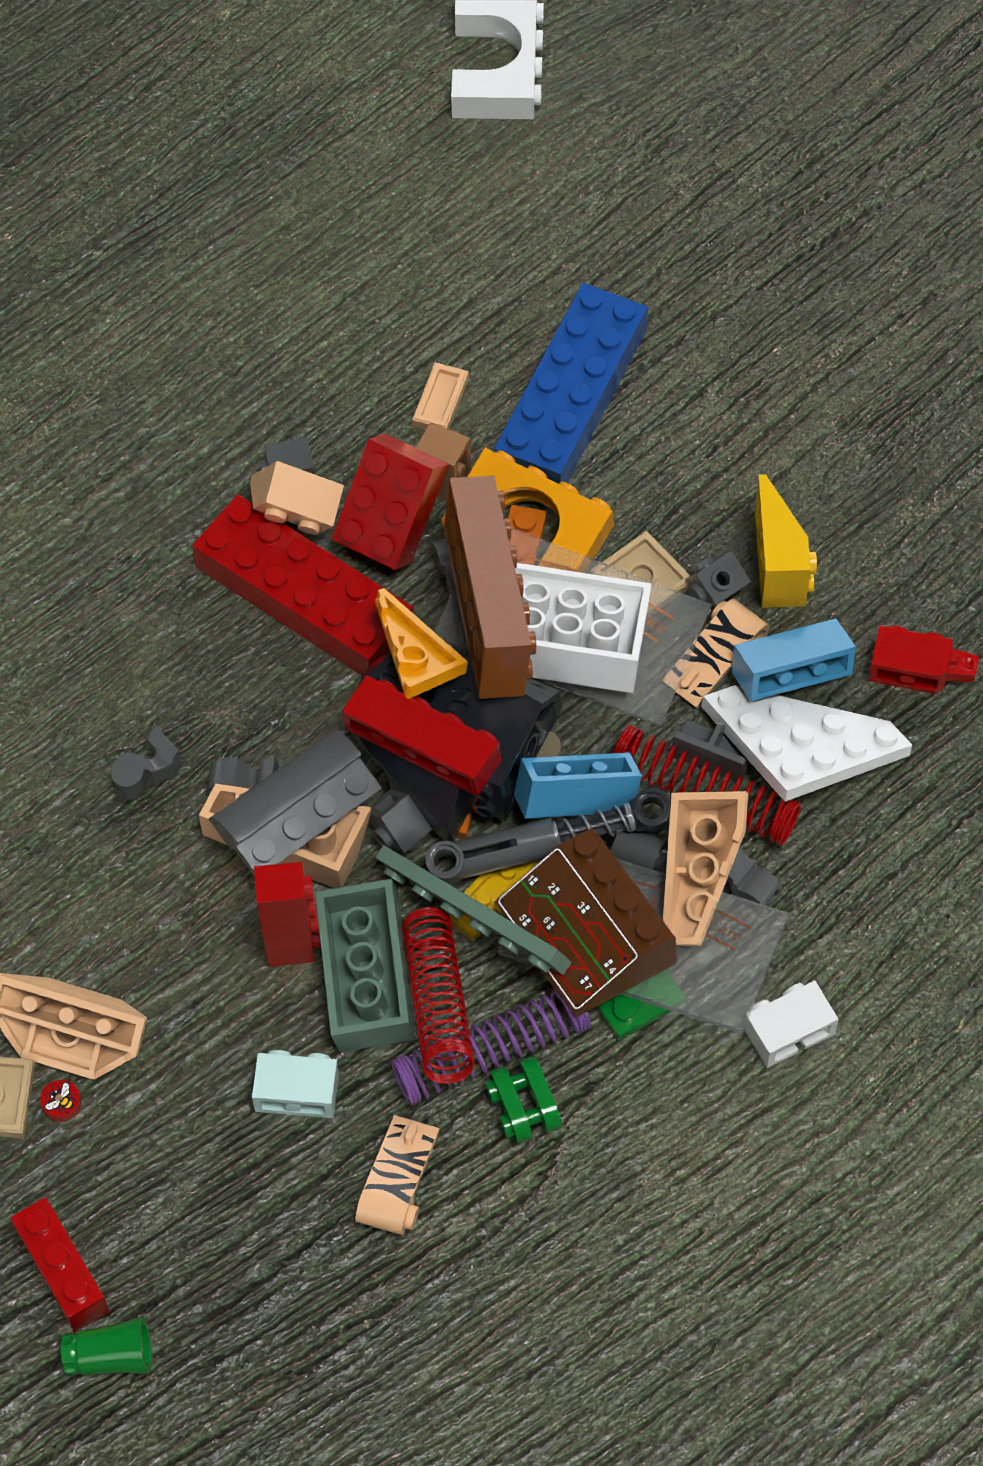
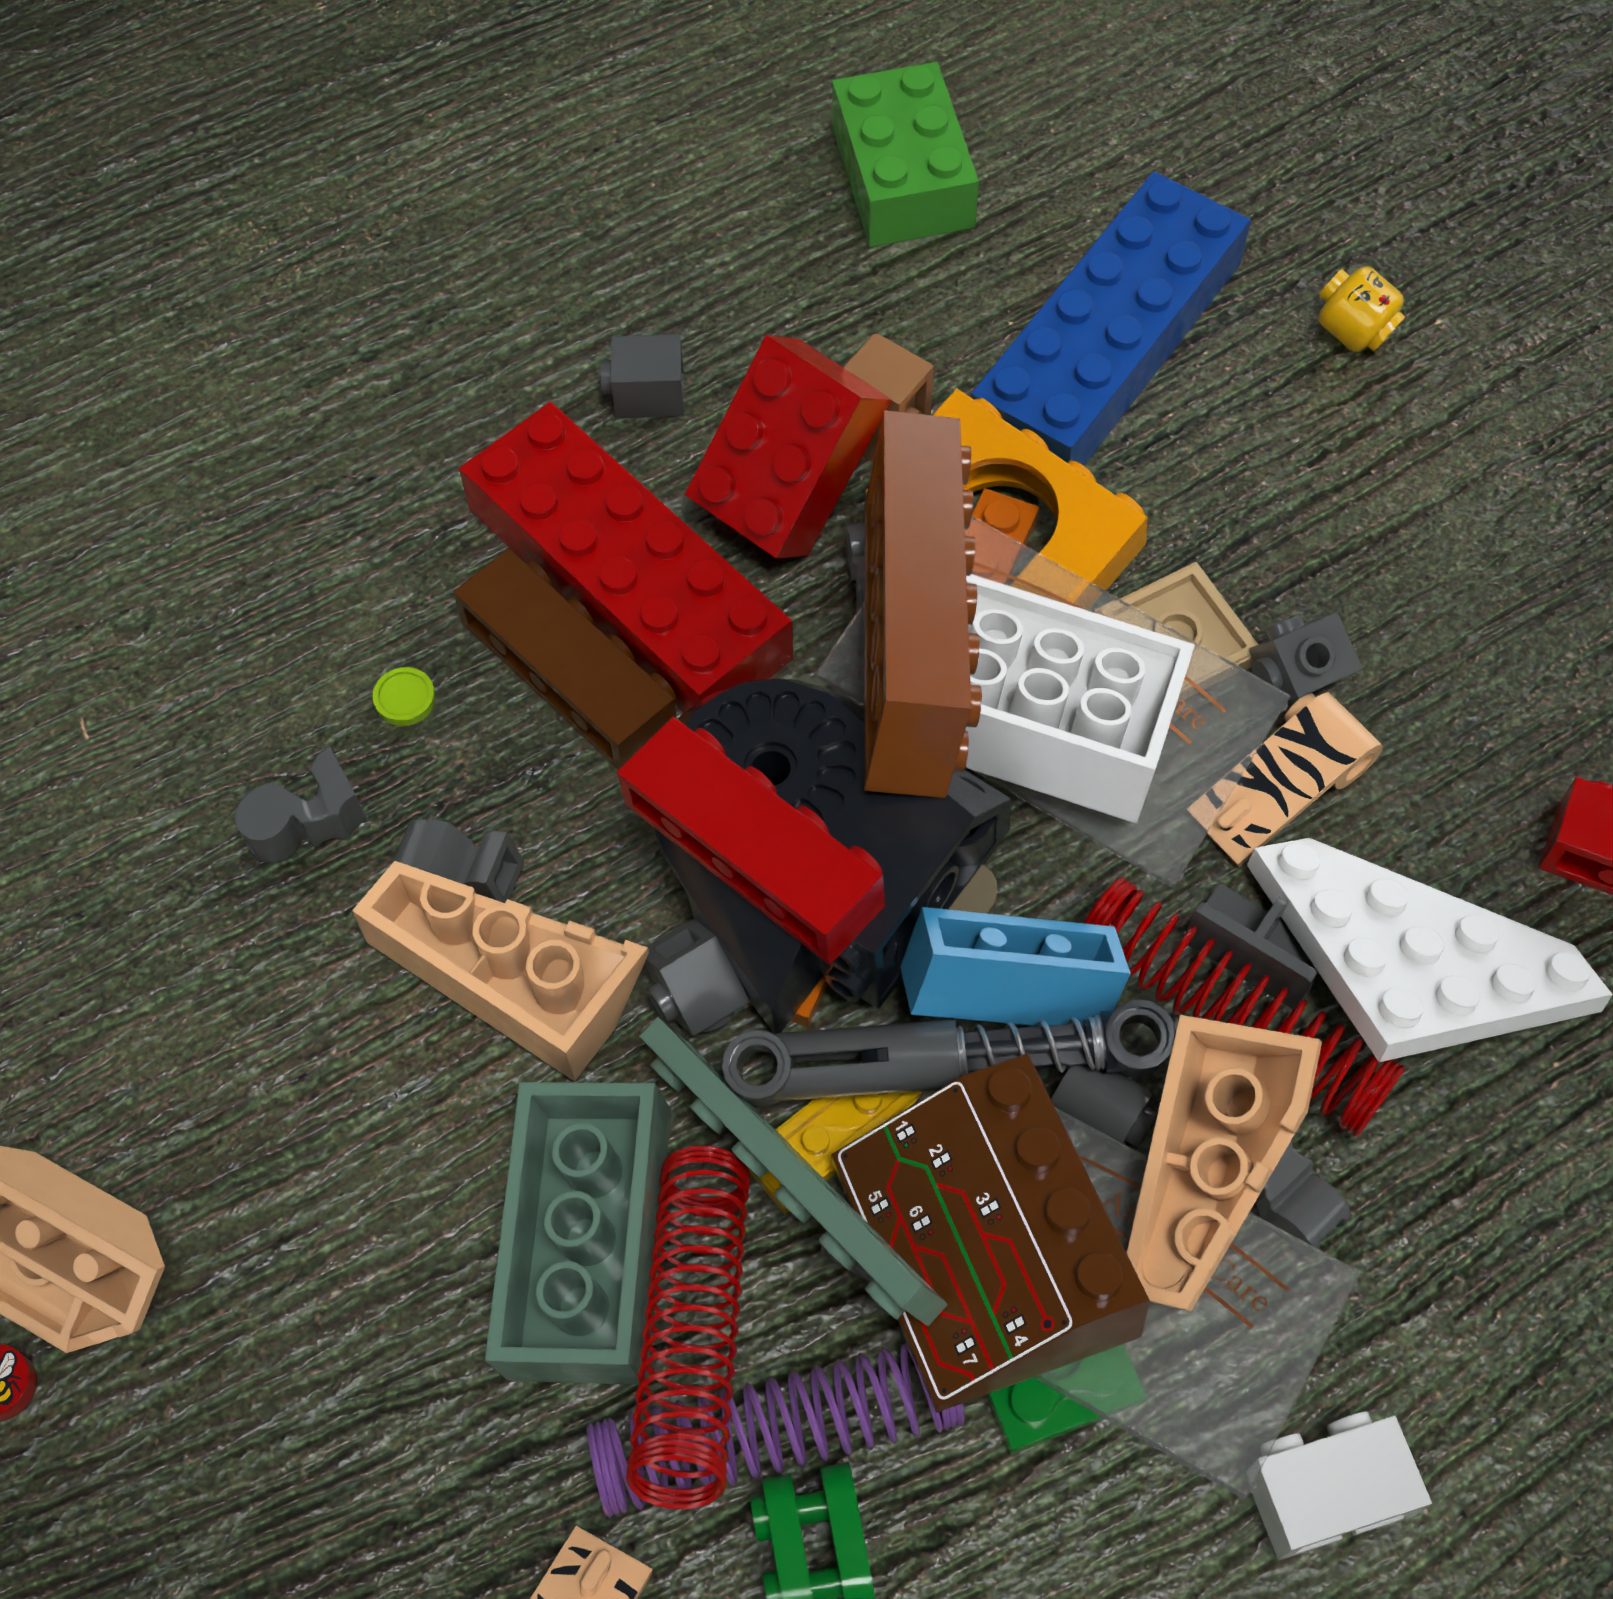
camera: 10 degrees right, 0 degrees up
dark grey brick [209,729,382,877] -> none
light nougat slope [250,461,344,535] -> none
light aqua brick [252,1050,339,1118] -> none
red brick [254,862,321,967] -> none
light orange wing [375,588,468,699] -> none
light nougat tile [412,362,469,430] -> none
dark azure brick [731,618,856,701] -> none
yellow slope [755,475,817,608] -> none
none -> lime piece [372,667,436,726]
none -> reddish brown brick [453,548,677,770]
none -> bright green brick [832,61,979,247]
none -> yellow head [1318,266,1406,352]

